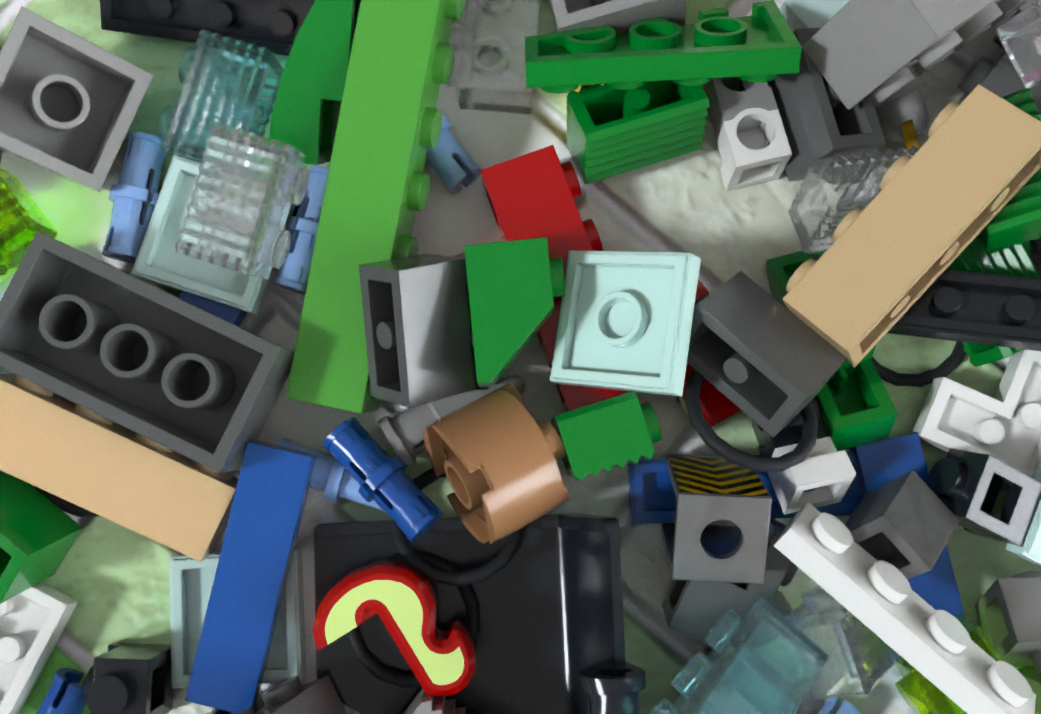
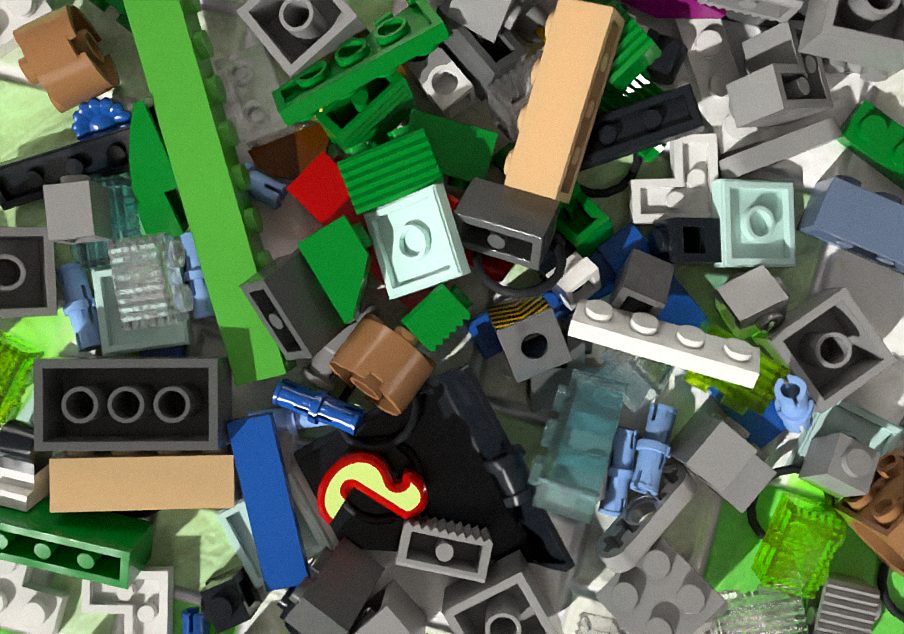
camera: 25 degrees left, 5 degrees up
none -> light grey brick [43,175,113,245]
none -> reddish brown tile [247,123,331,180]
none -> green brick [337,124,445,215]
none -> green brick [408,108,498,190]

